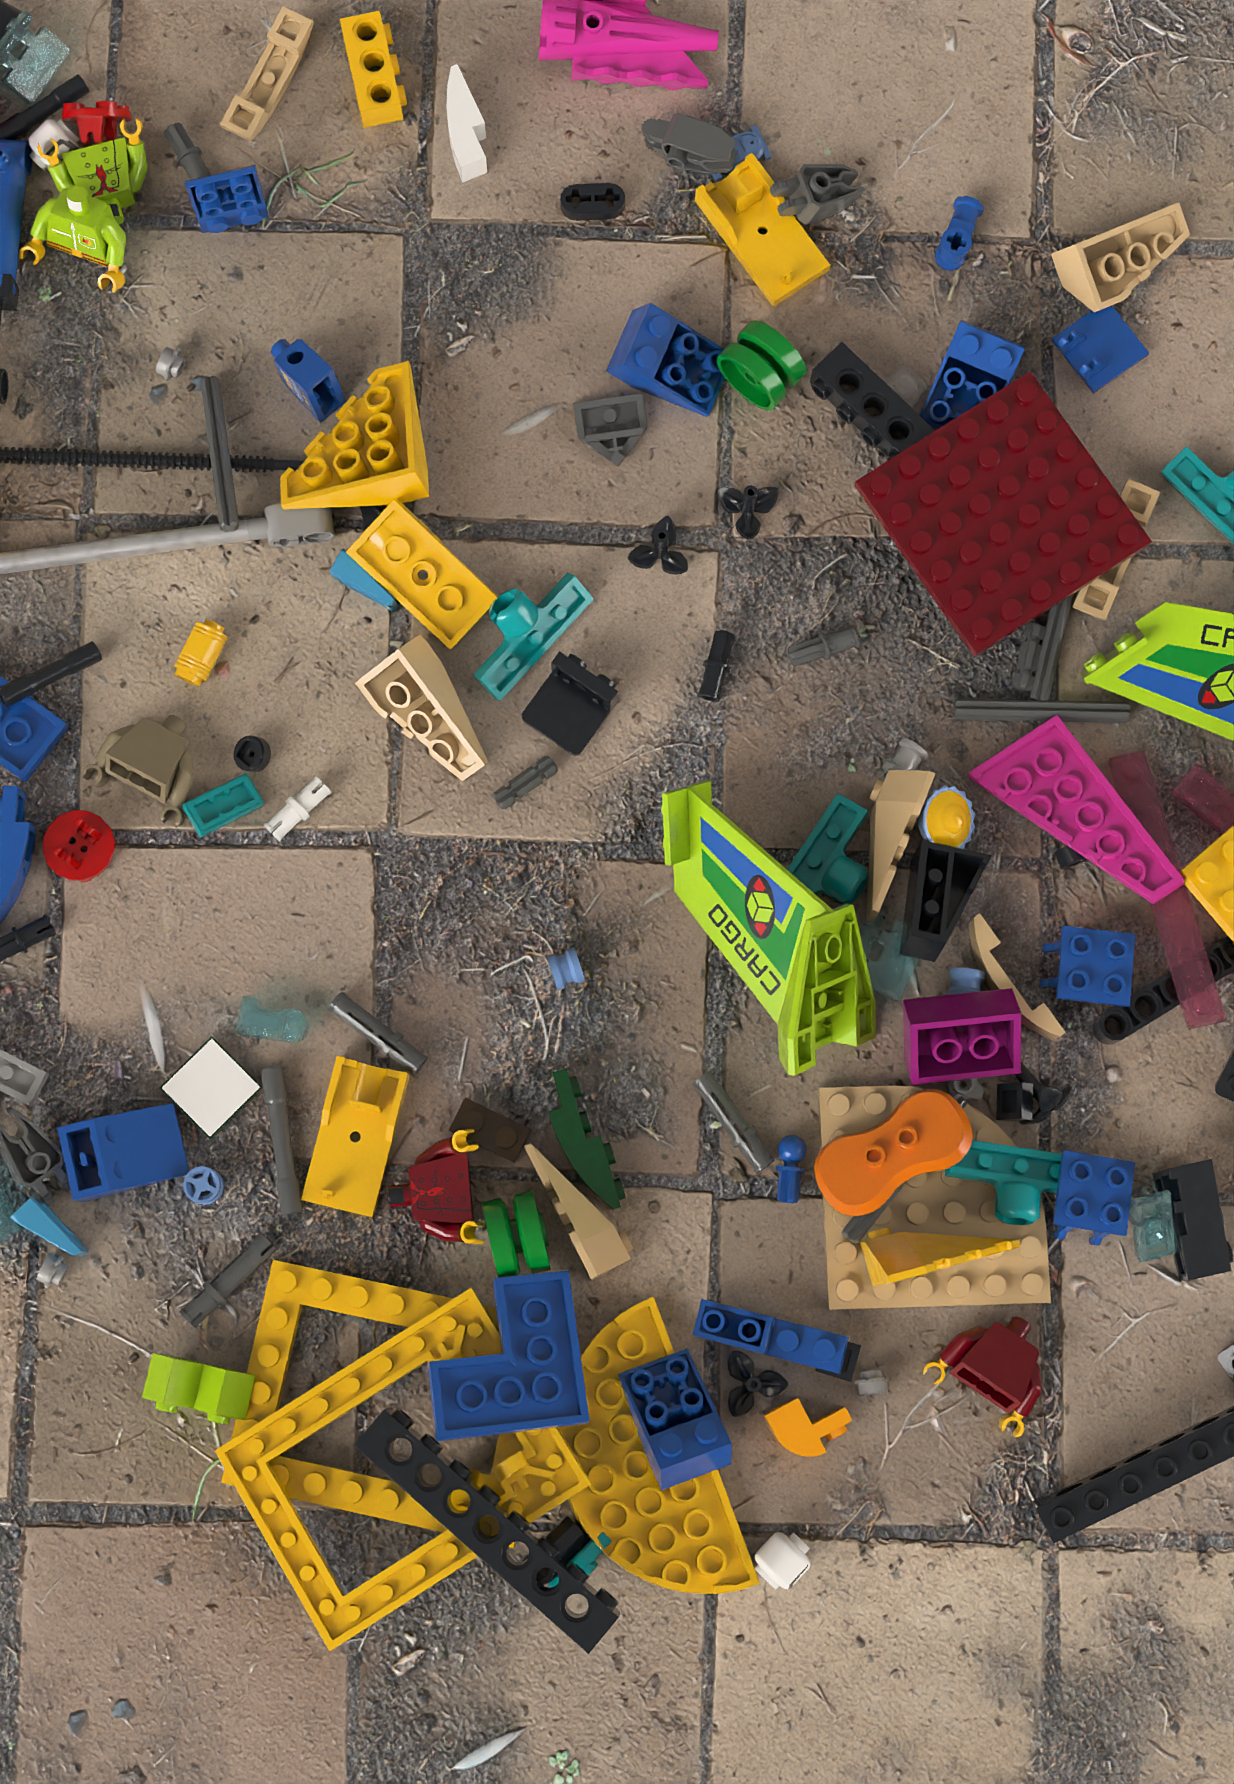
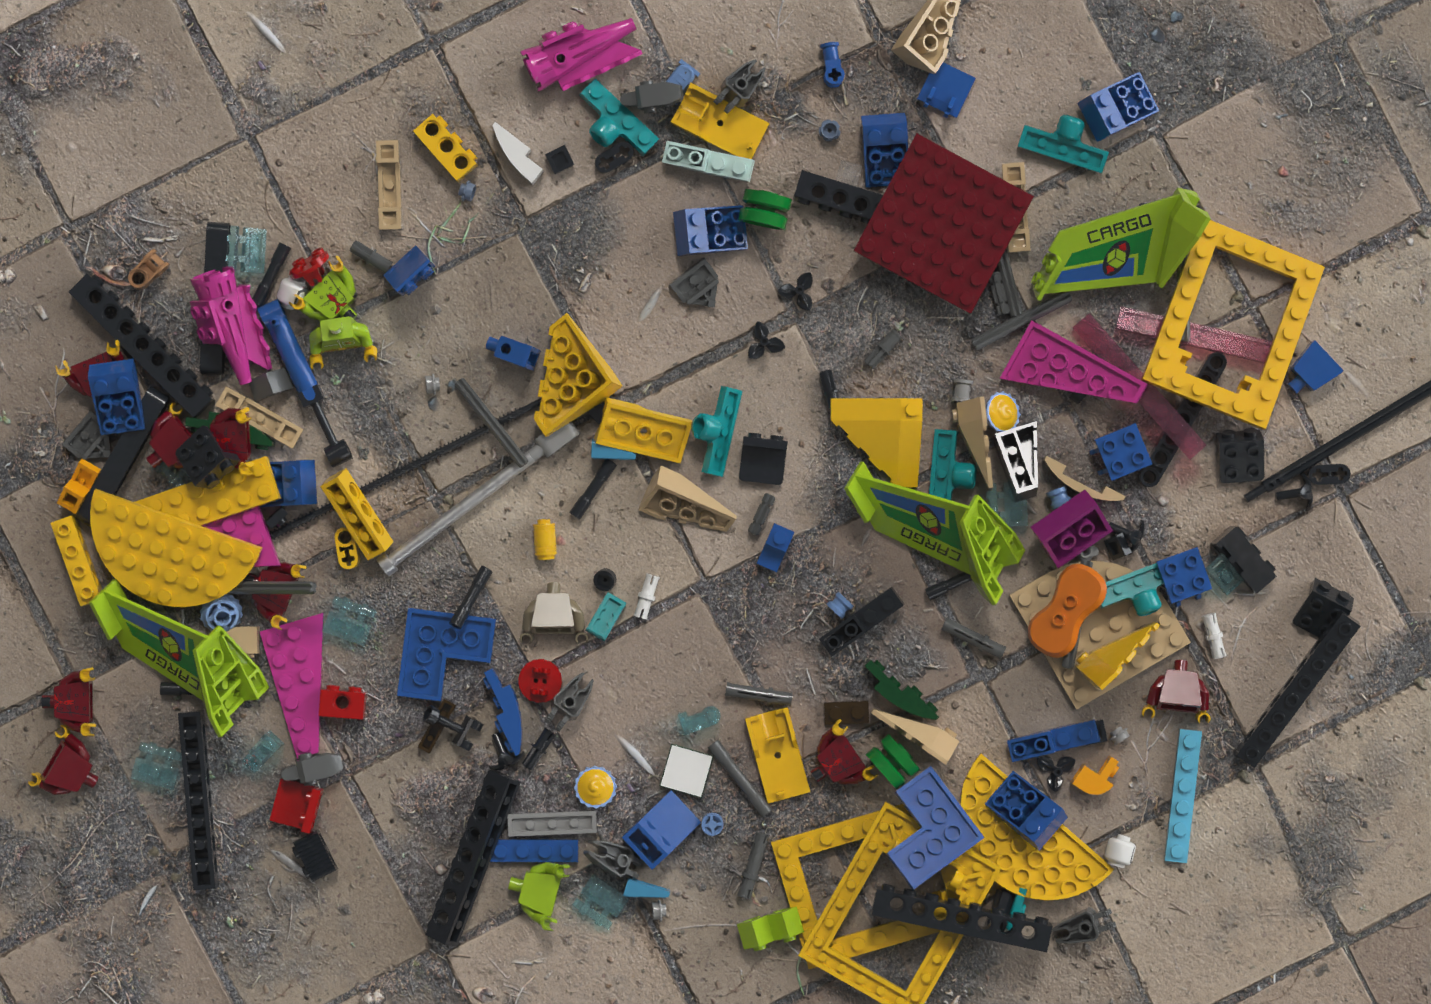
camera: 20 degrees left, 10 degrees up
blue axle [776,1135,807,1204] -> none
none -> sand blue plate [458,180,476,202]
none -> dark grey hinge [544,673,594,732]
none -> black plate [545,145,575,175]
none -> black piece [569,459,617,520]
none -> yellow piece [574,765,617,809]
none -> teal plate [579,78,659,156]
none -> light aqua slope [662,141,755,182]
none -> blue arch [756,523,794,572]
none -> sand blue plate [819,120,840,141]
none -> black slope [819,587,905,657]
none -> yellow slope [830,398,923,487]
none -> black piece [925,572,973,601]
none -> dark grey hinge [1052,907,1117,944]
none -> medium azure plate [1164,729,1202,863]
none -> white pin [1202,613,1226,659]

